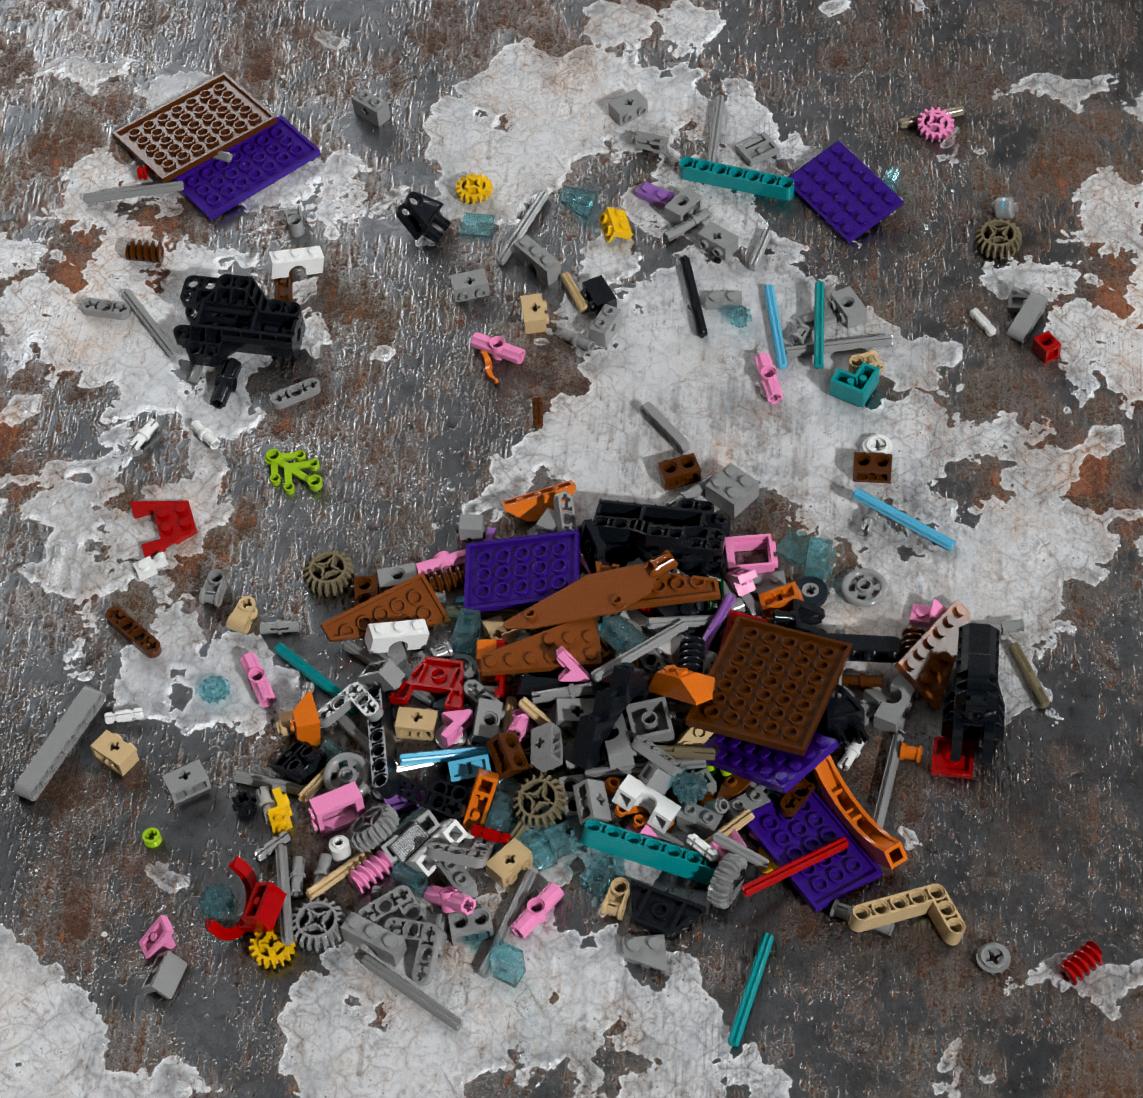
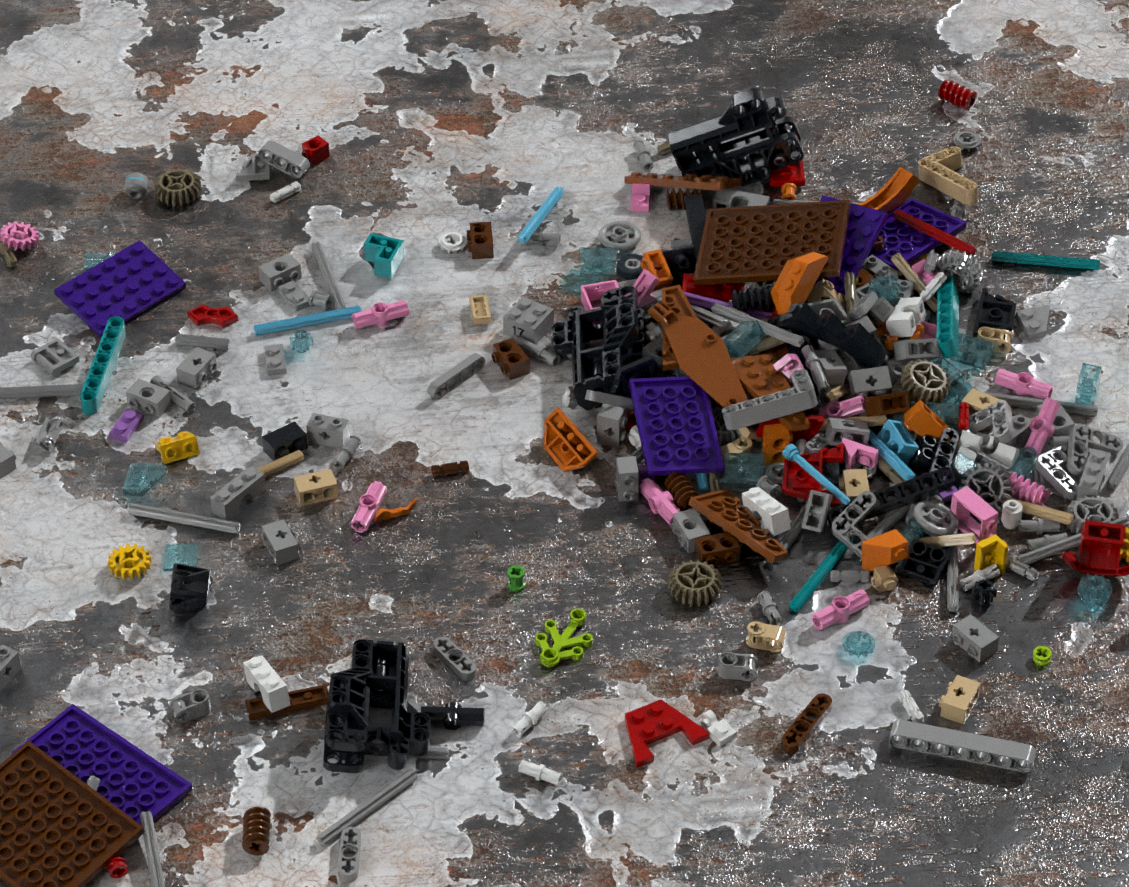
camera: 105 degrees left, 10 degrees down
black axle [679,255,708,338] -> none
teal axle [814,281,825,369] -> none
tan piece [848,350,885,374] -> none
none -> red tile [187,304,238,328]
none -> tan plate [469,295,492,325]
none -> bright green bush [507,565,525,592]
none -> light grey beam [722,369,818,430]
none -> medium azure piece [782,444,850,505]

